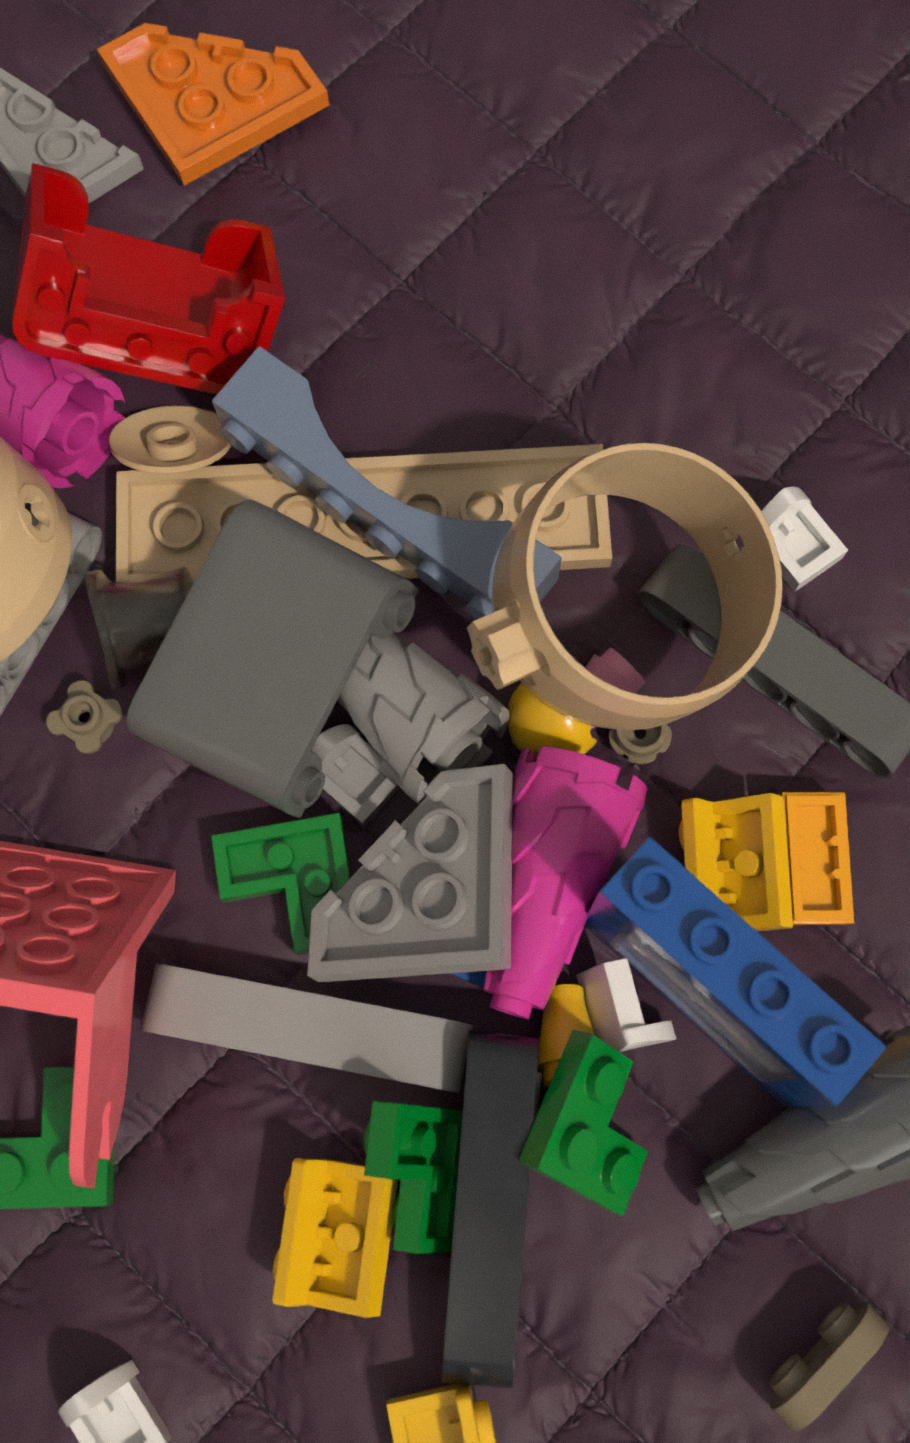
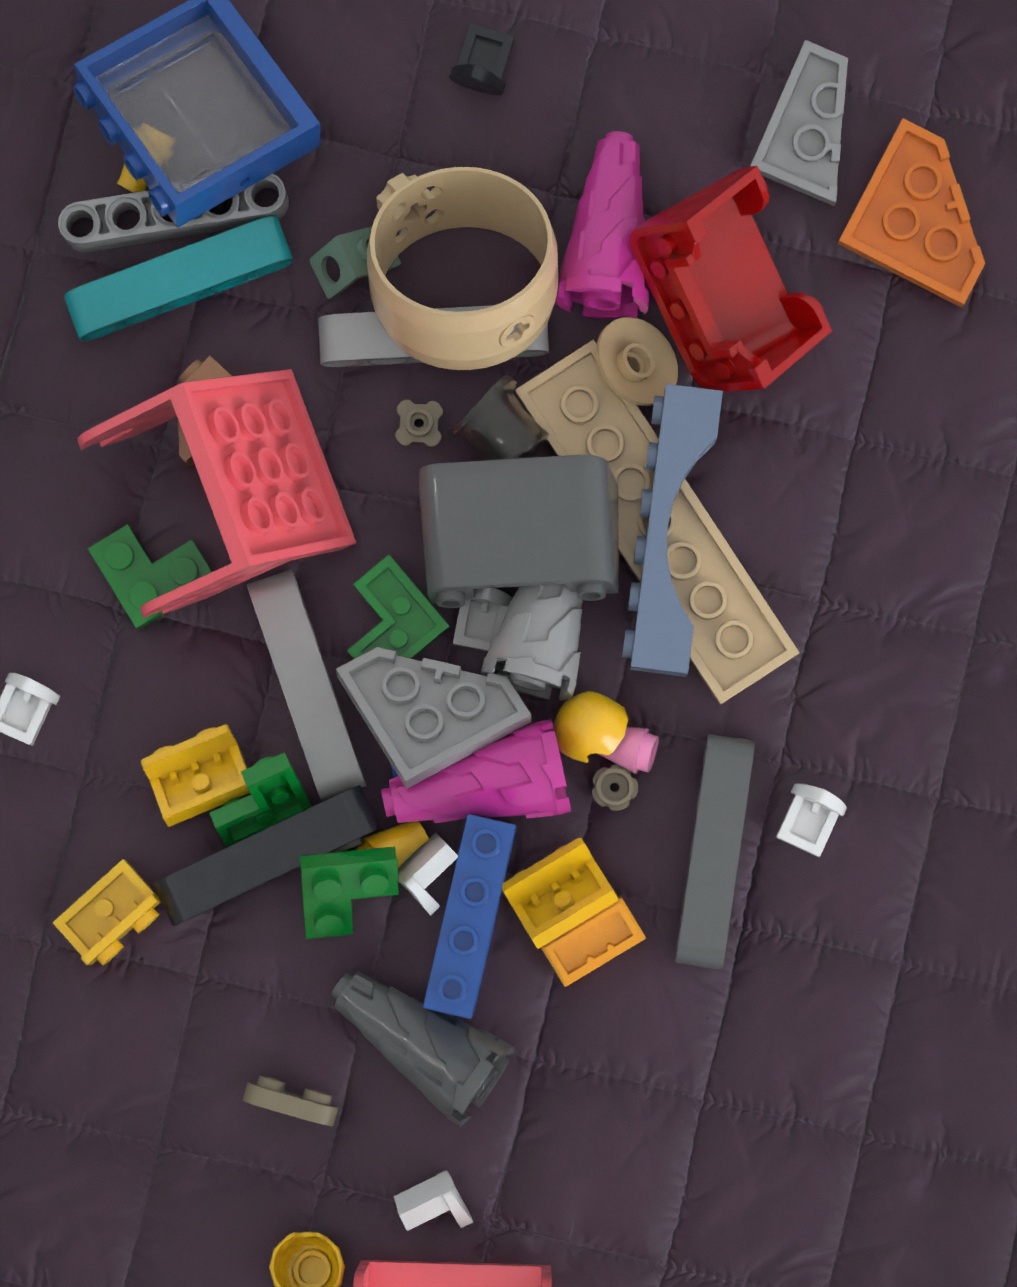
camera: 60 degrees right, 10 degrees up
tan cylinder [467,443,782,730] -> none

